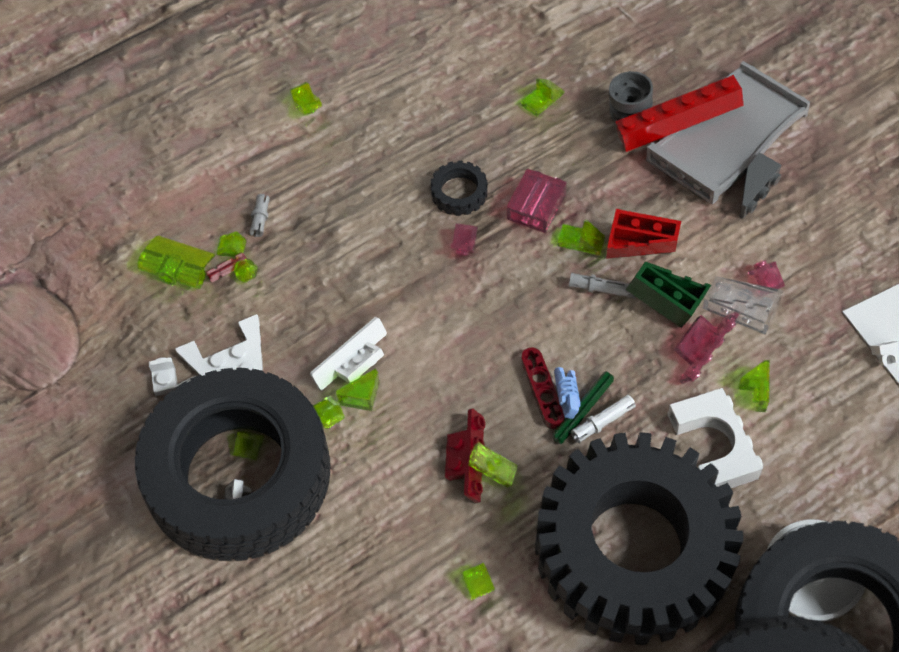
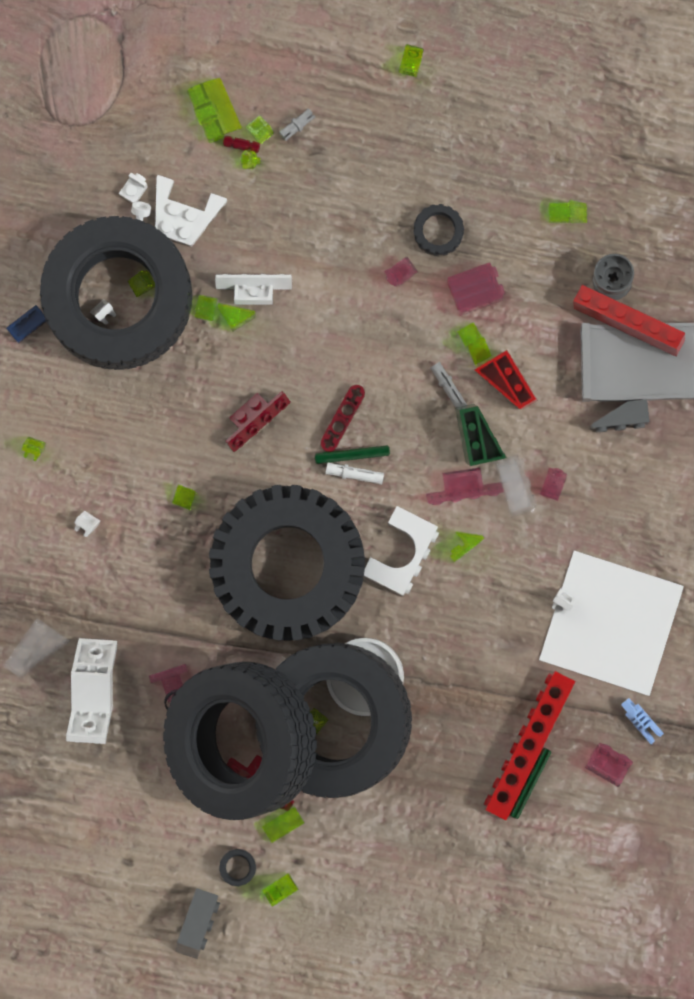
camera: 45 degrees right, 25 degrees up
clear neon green plate [468,443,518,488] -> none
light blue hinge [554,367,580,419] -> none
none -> dark blue plate [6,305,47,344]

